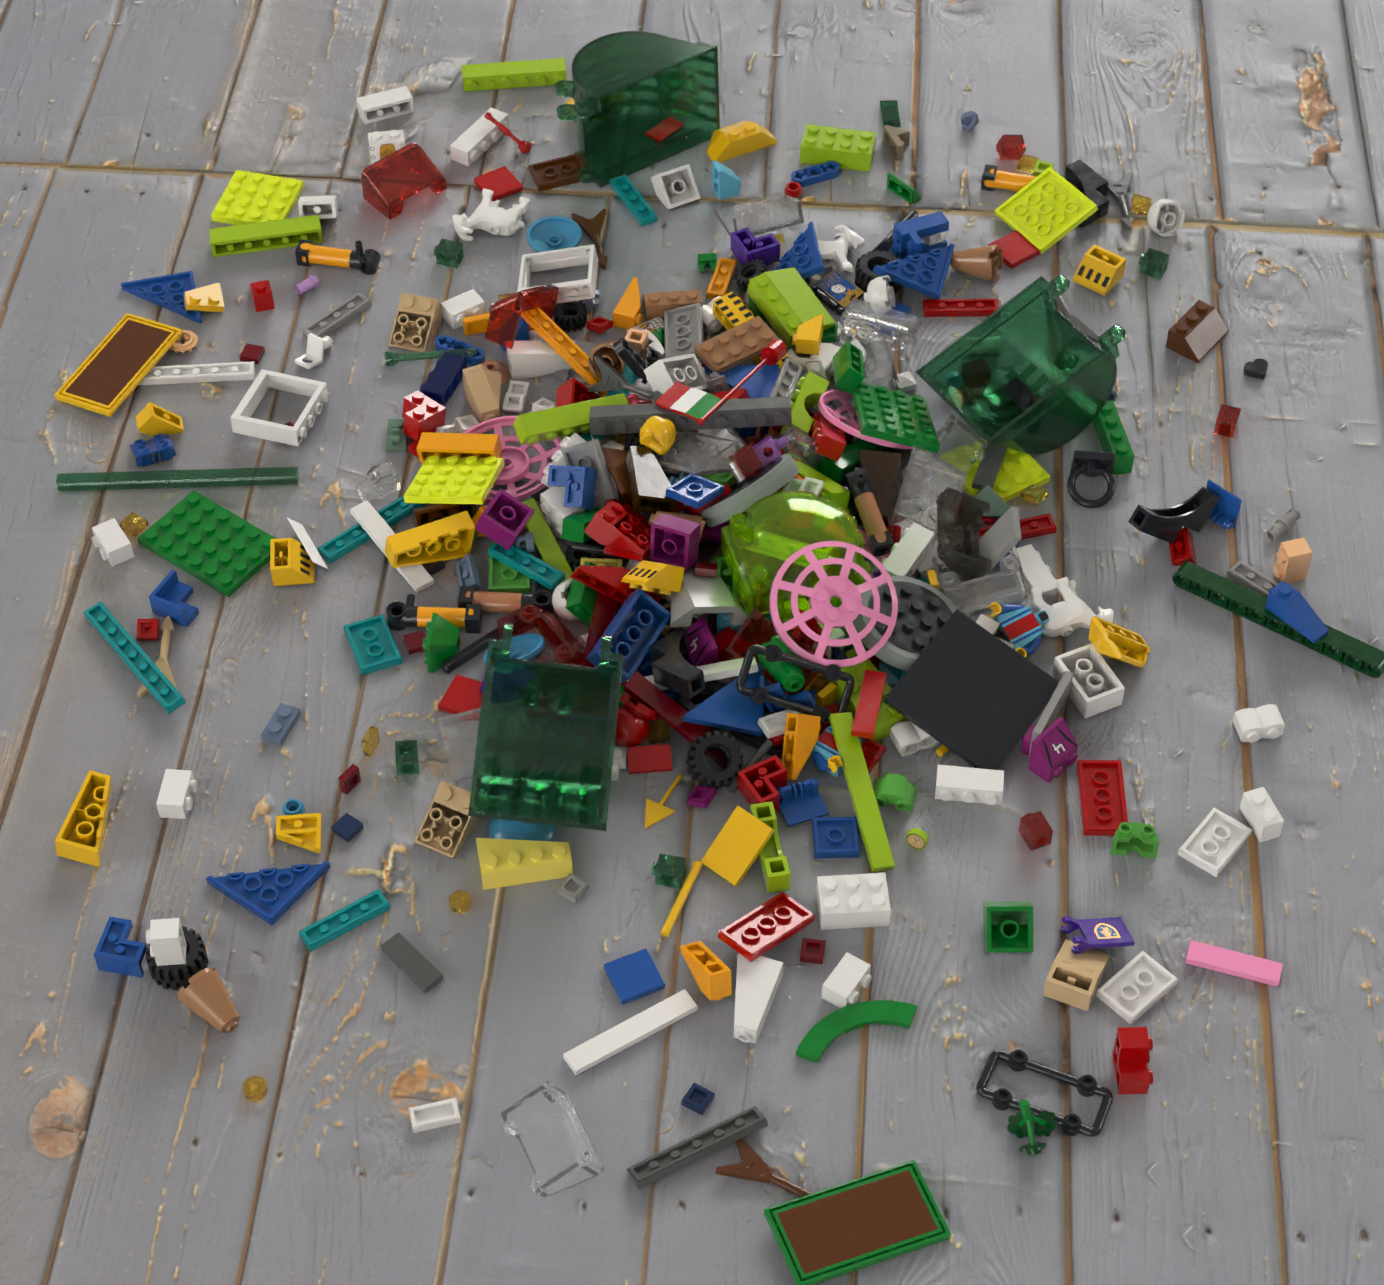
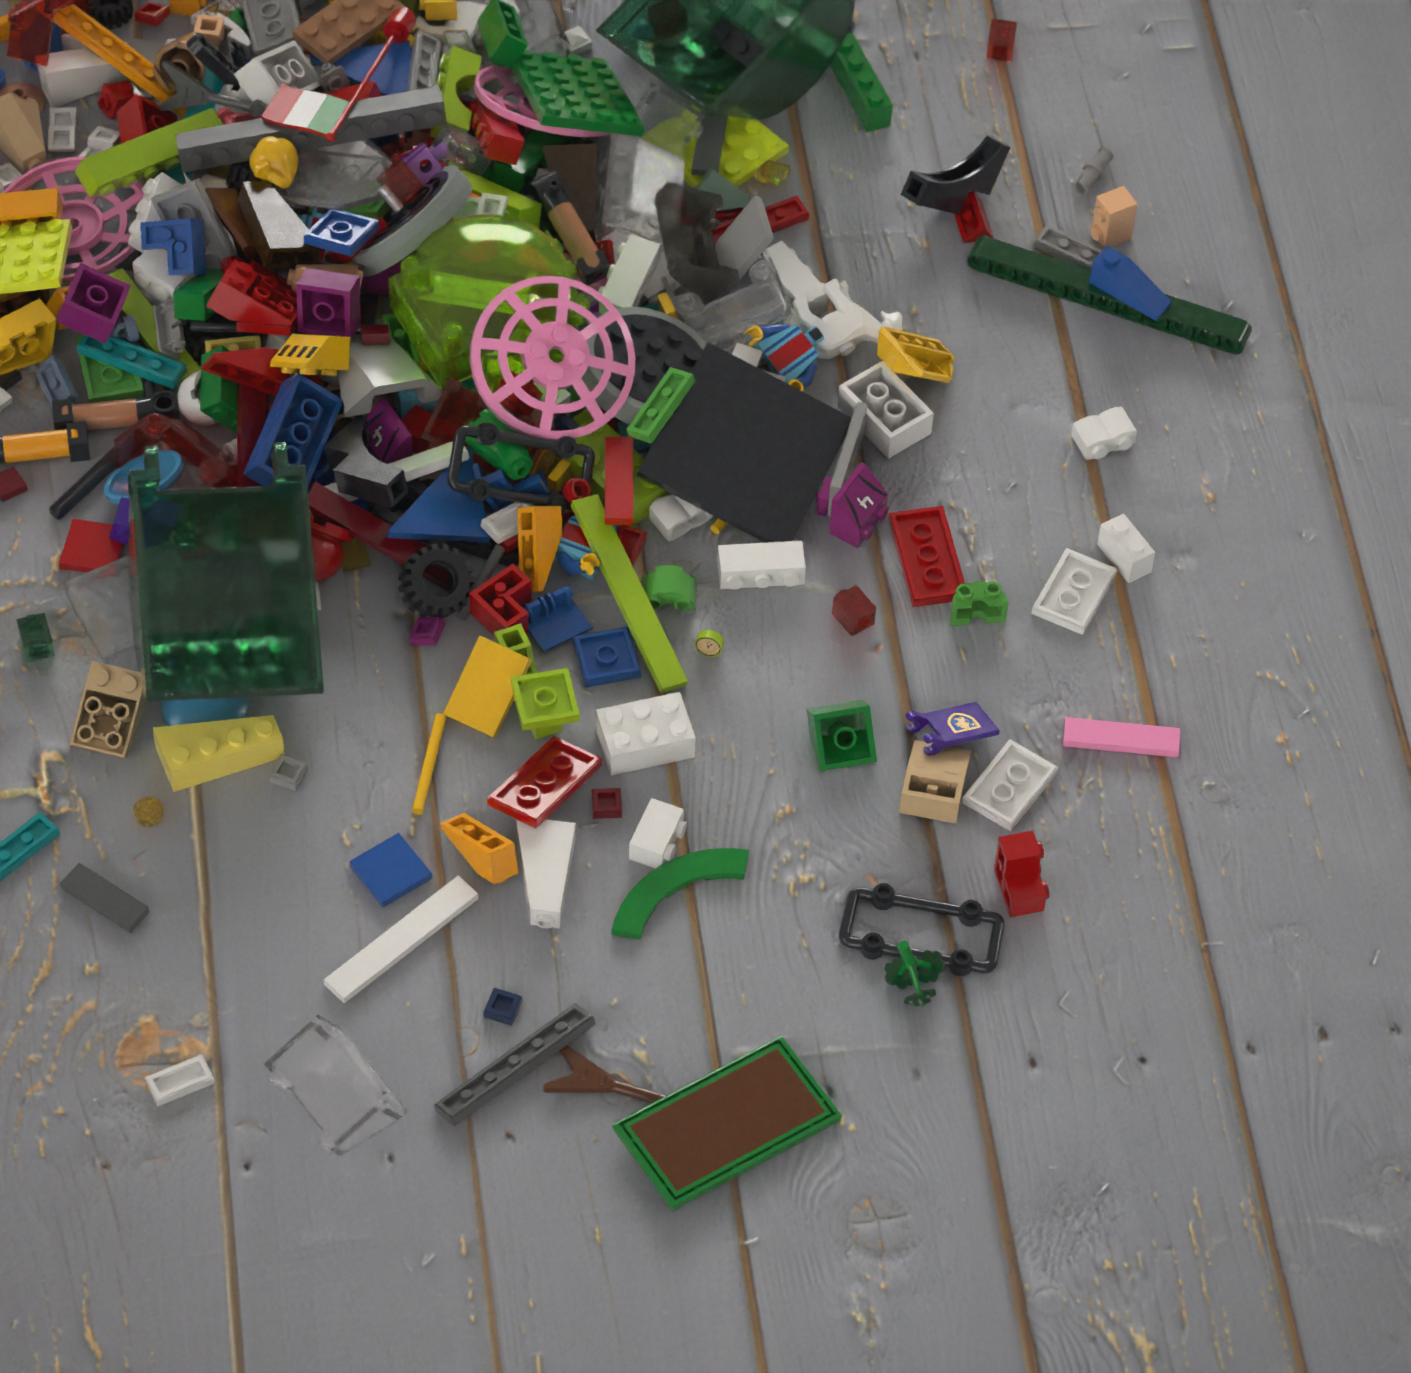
camera: 15 degrees left, 5 degrees up
green slope [422,613,461,673] -> none
red slope [627,744,673,774] -> none
yellow piece [645,774,682,829] -> none
clear green brick [652,854,687,889] -> none
black tile [1067,450,1116,508] -> none
blue hinge [1206,480,1242,530] -> none
none -> red bracket [97,80,143,120]
none -> light grey hinge [153,301,186,361]
none -> lime plate [511,668,580,731]
none -> red plate [563,478,591,503]
none -> bright green plate [626,367,696,443]

